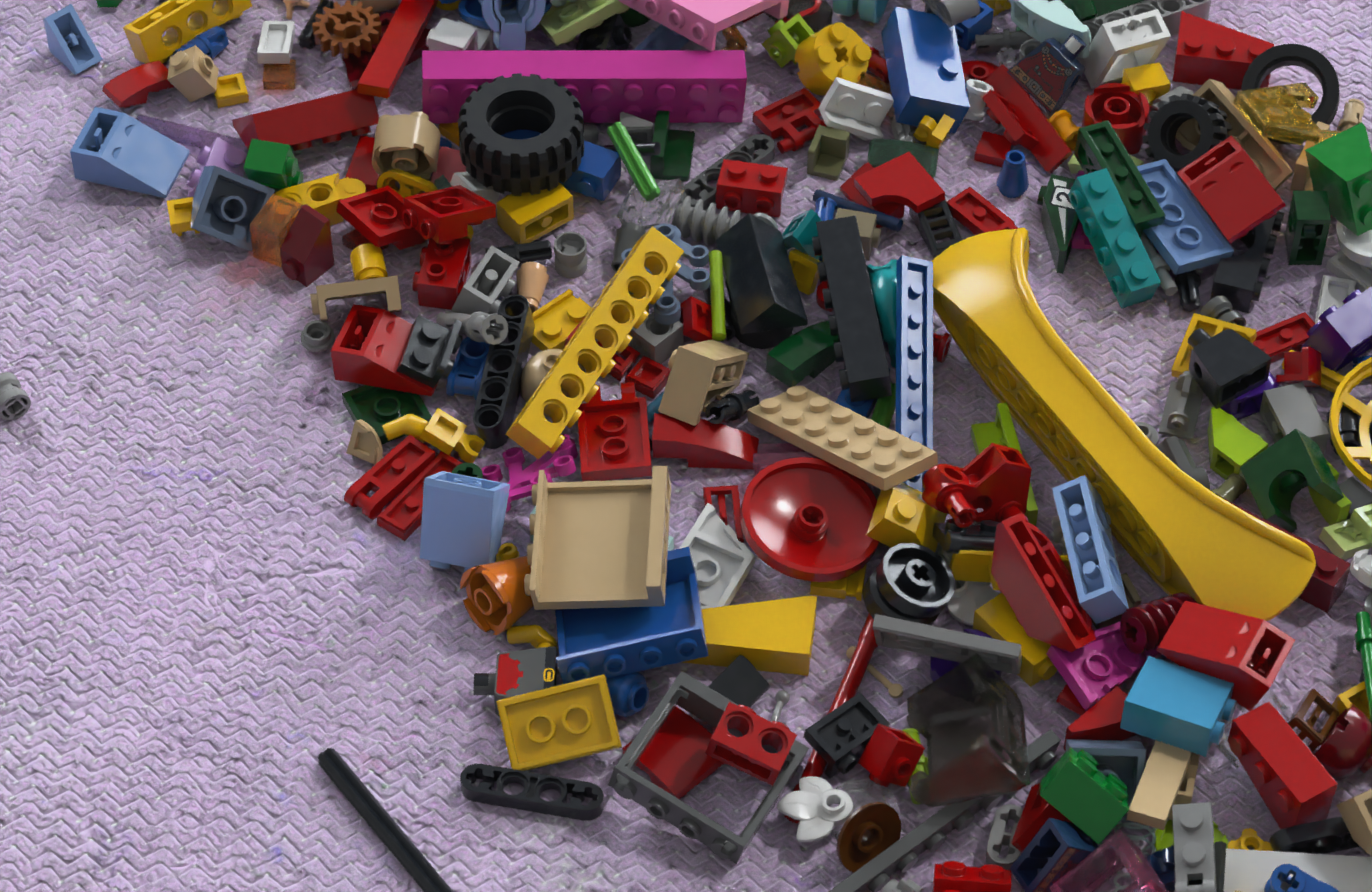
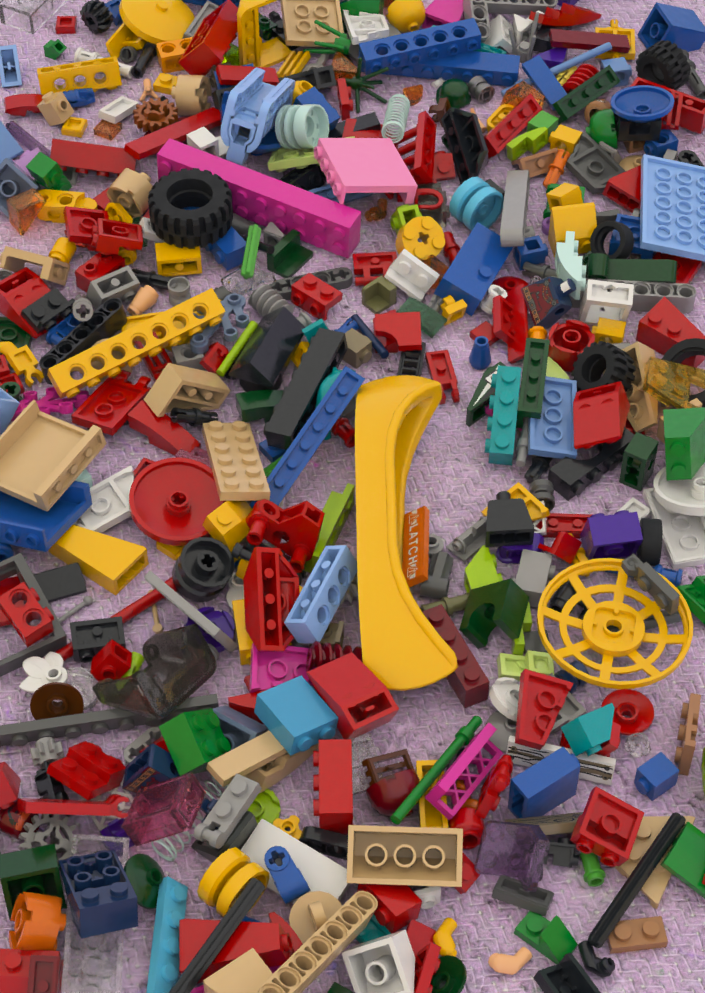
camera: 30 degrees right, 0 degrees up
dark red slope [280,204,335,287] -> none

